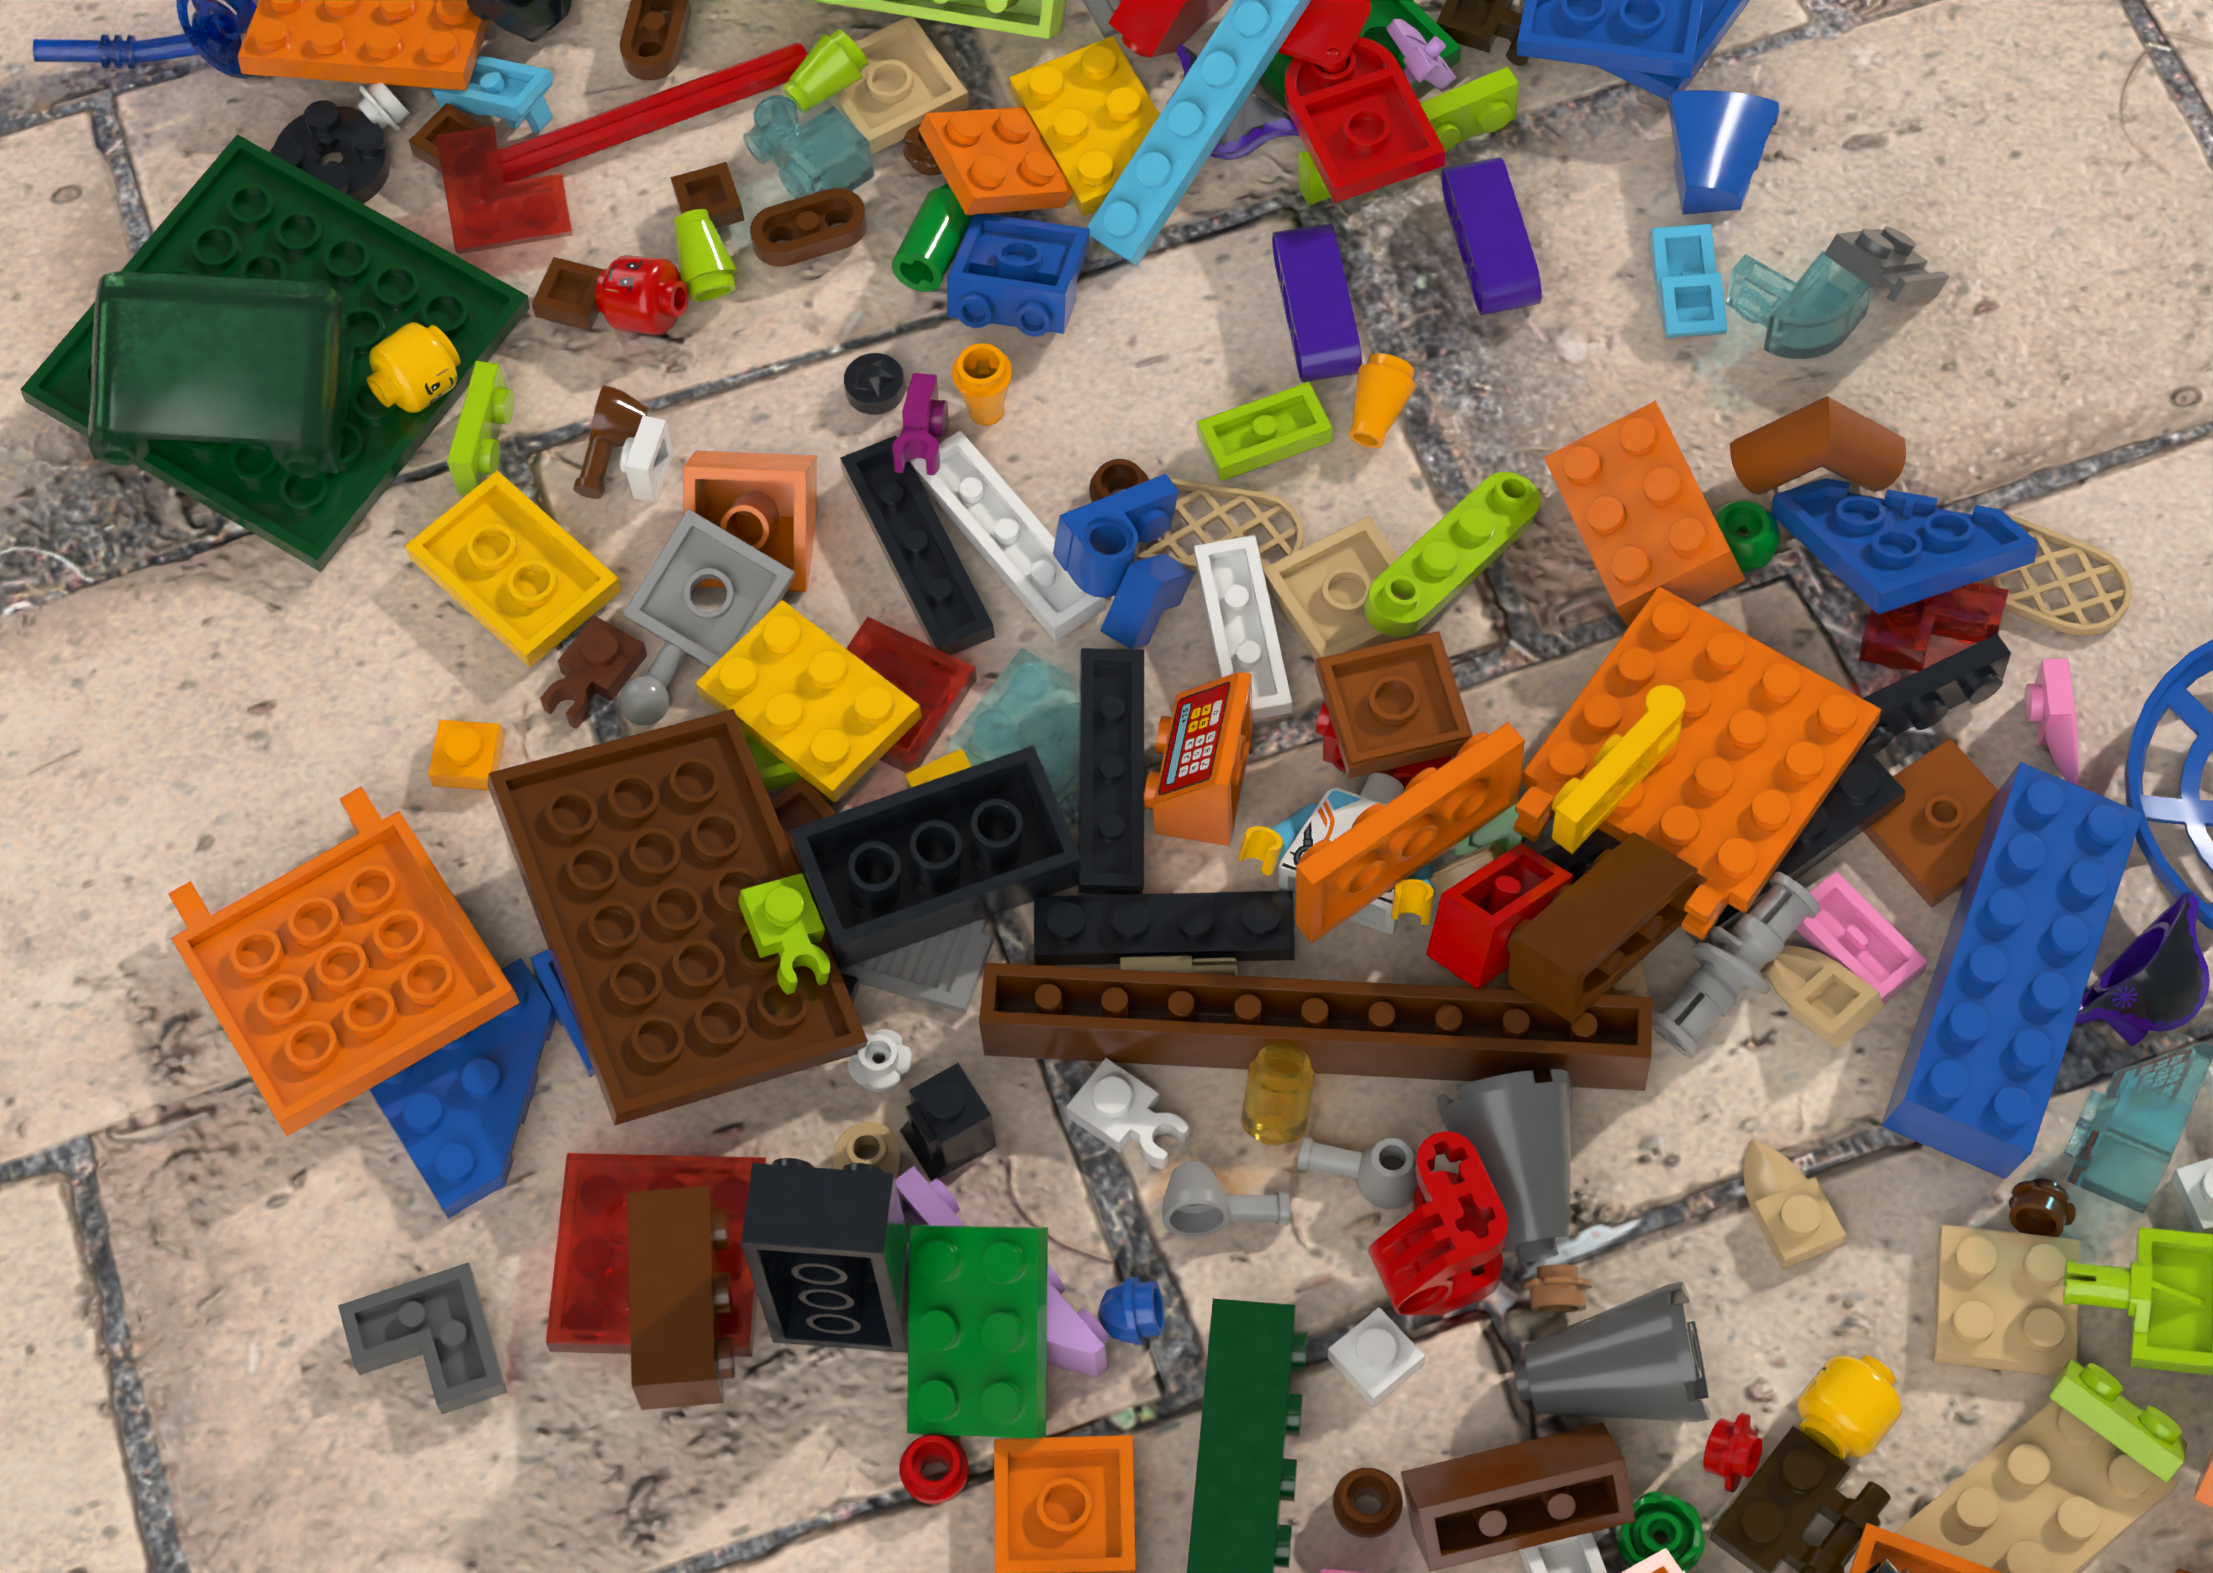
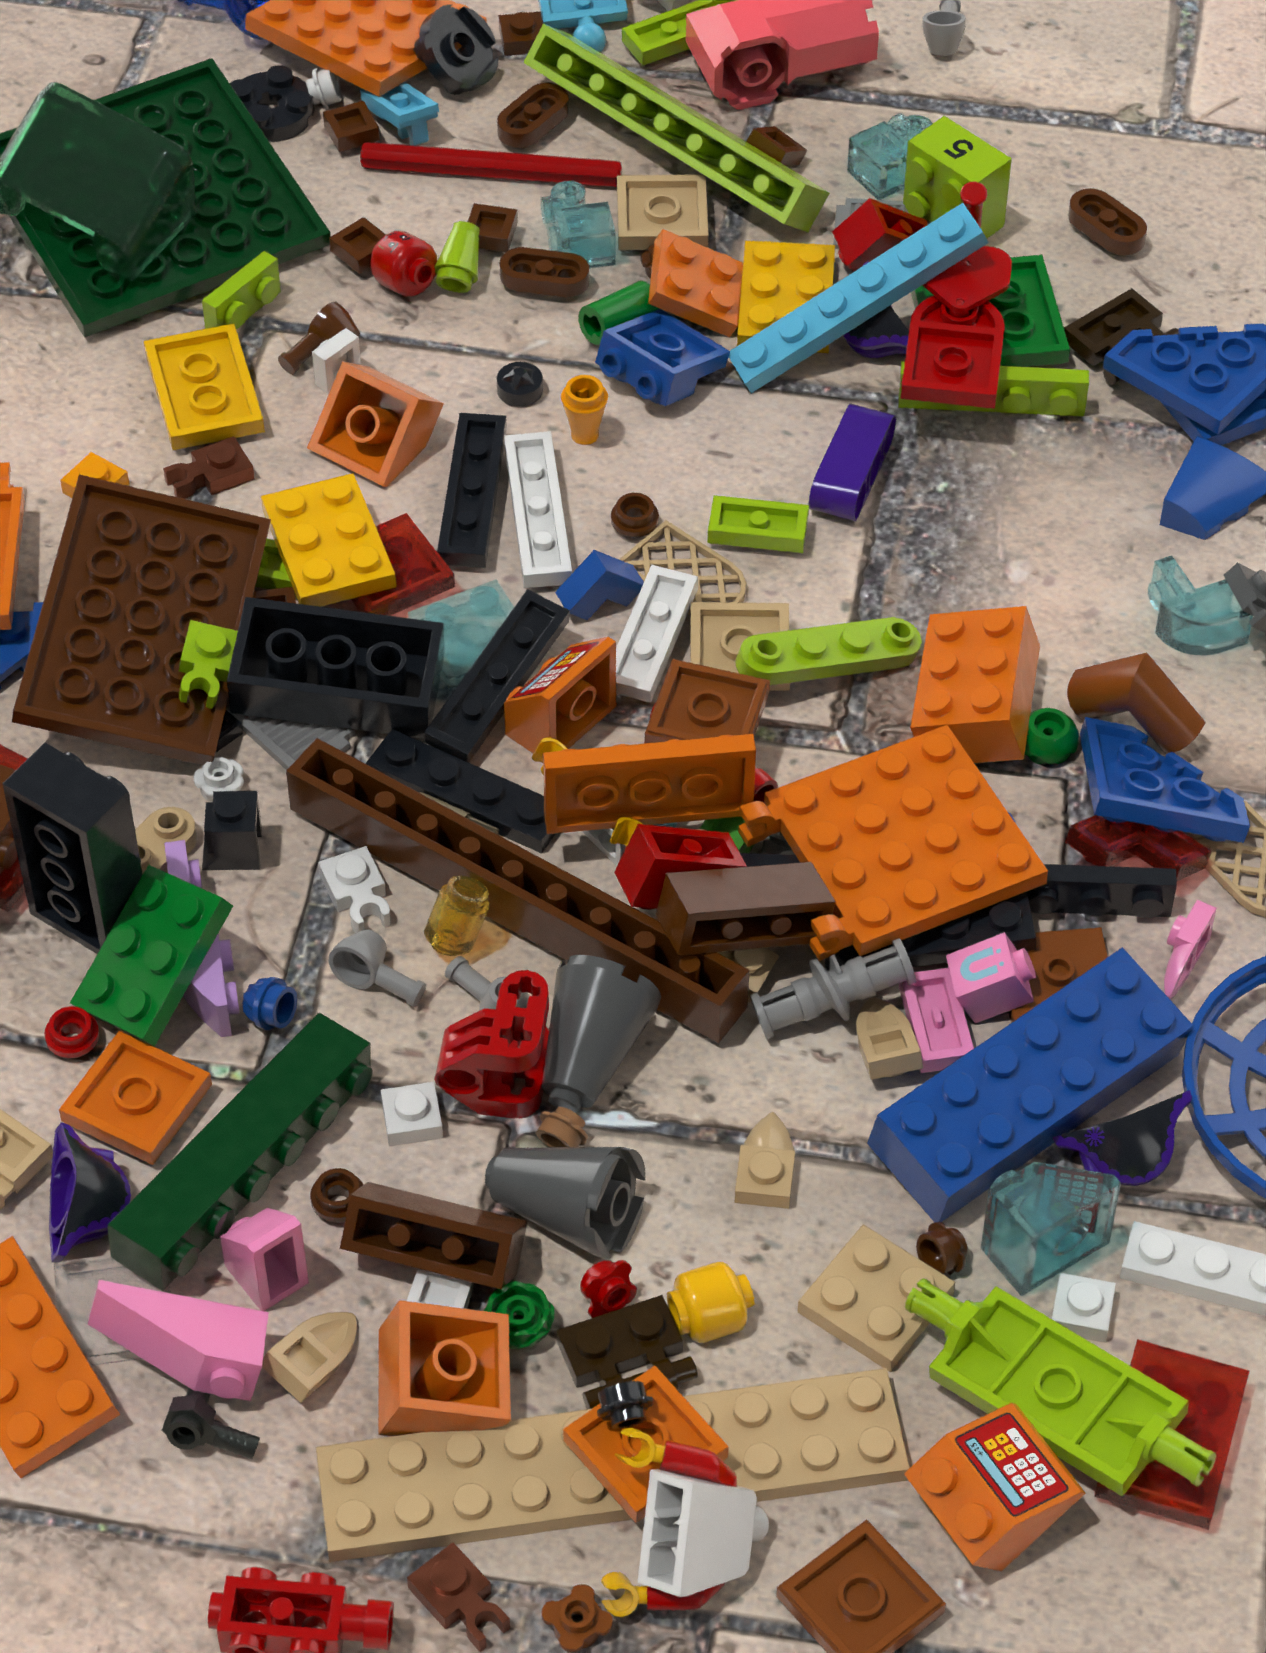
camera: 25 degrees right, 10 degrees down
yellow head [367,322,461,413] -> none
clear red plate [436,126,574,254] -> none
light grey plate [619,509,796,725] -> none
lime cone [782,29,869,114] -> none
magenta plate [892,373,948,476] -> none
blue plate [1053,474,1179,598] -> none
light orange cone [1348,353,1416,449] -> none
lavender piece [1386,19,1456,92] -> none
dark purple beam [1441,157,1542,315] -> none
yellow plate [1552,684,1685,854] -> none
medium azure slope [1649,224,1727,338] -> none
lime plate [2049,1358,2188,1483] -> none
none -> bright pink brick [946,932,1036,1024]

